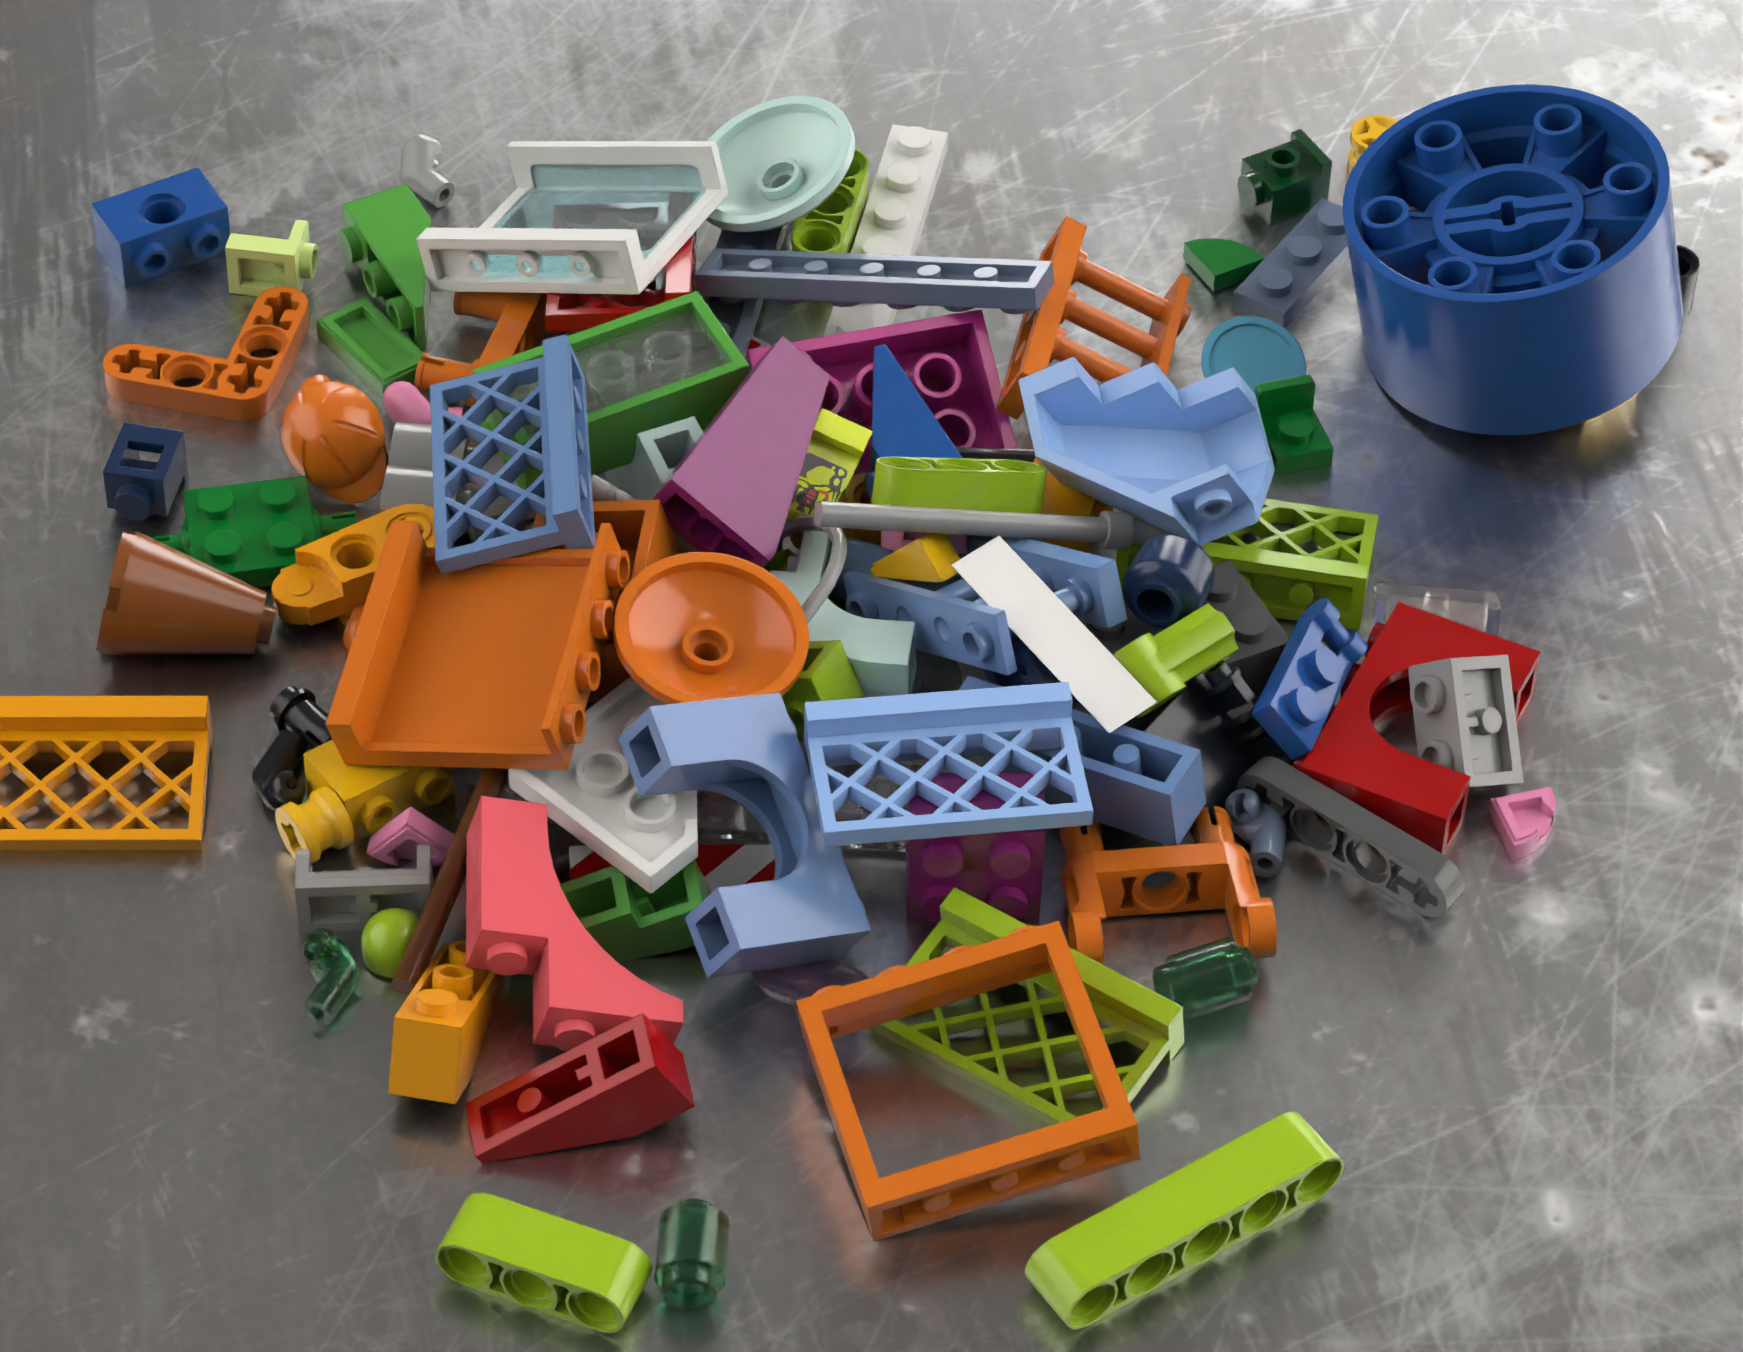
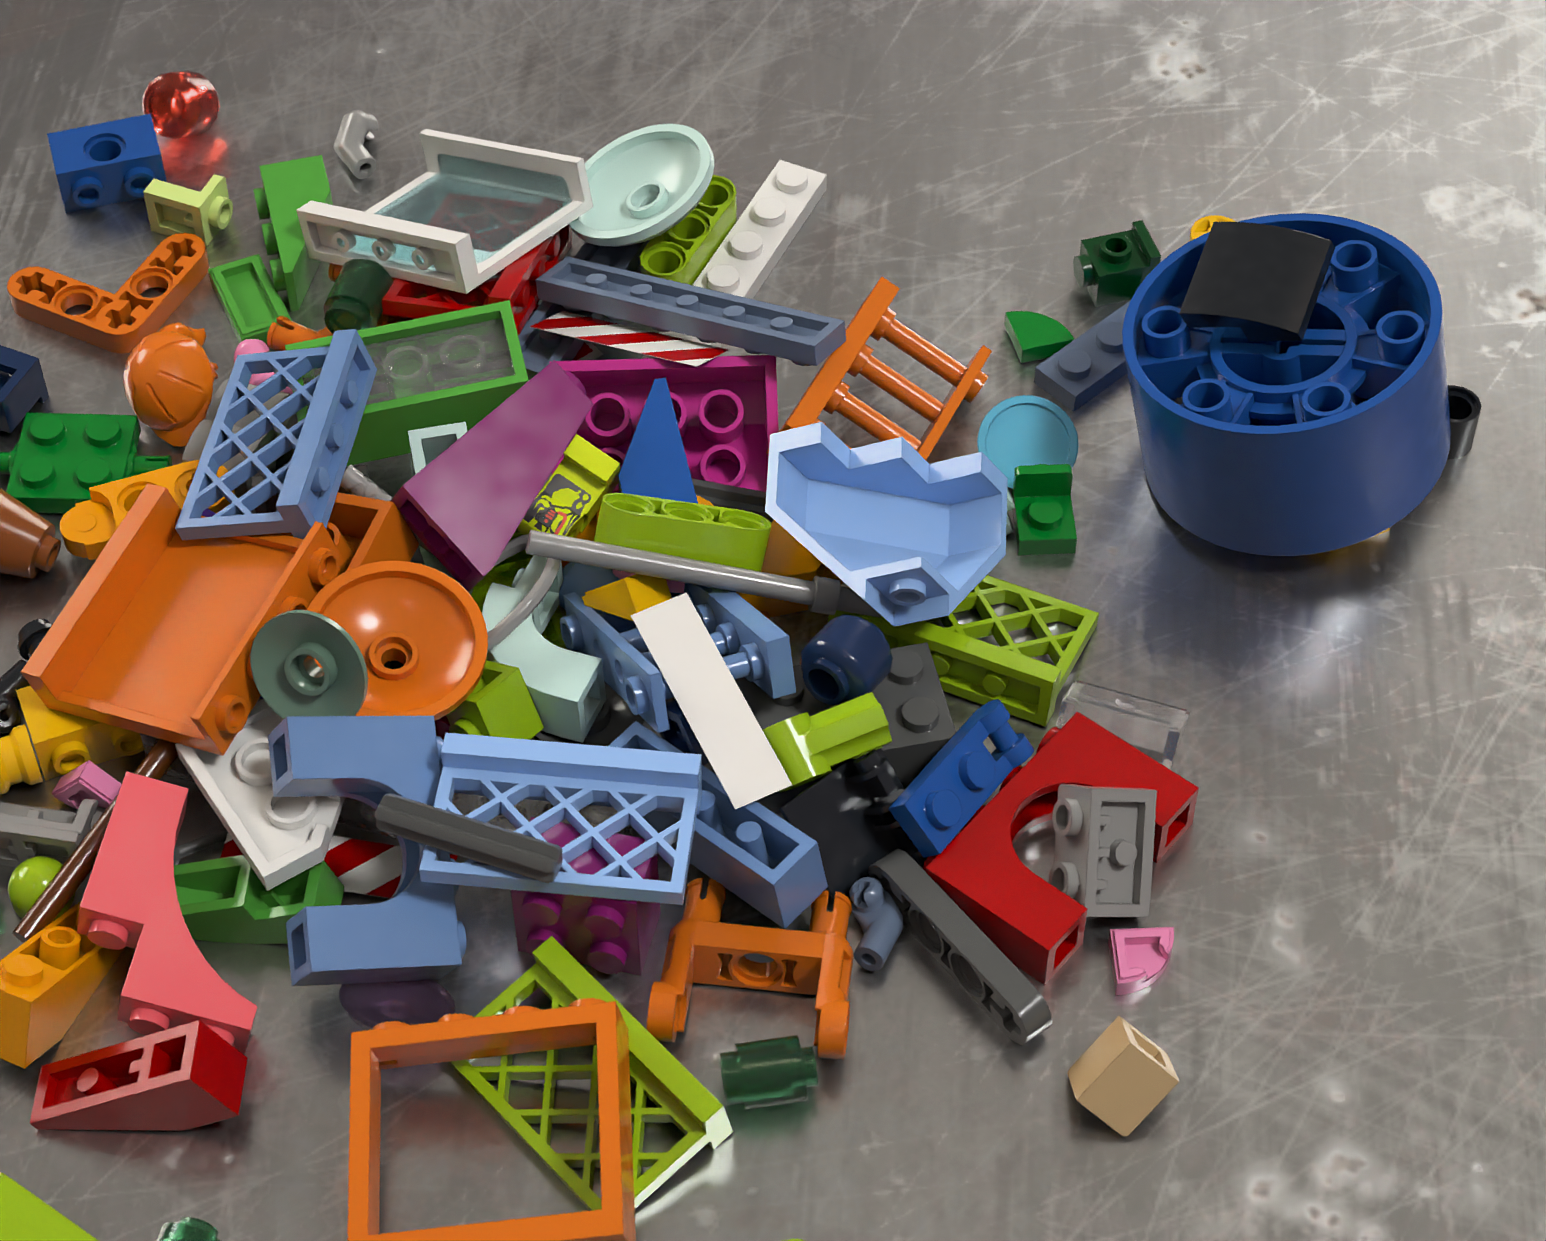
camera: 15 degrees right, 5 degrees up
none -> clear red head [142,70,220,140]
none -> sand green dish [250,610,368,719]
none -> clear green brick [324,259,393,334]
none -> dark grey axle [375,793,563,883]
none -> sticker [530,311,729,367]
none -> tan panel [1067,1016,1179,1136]
none -> black slope [1179,222,1335,341]

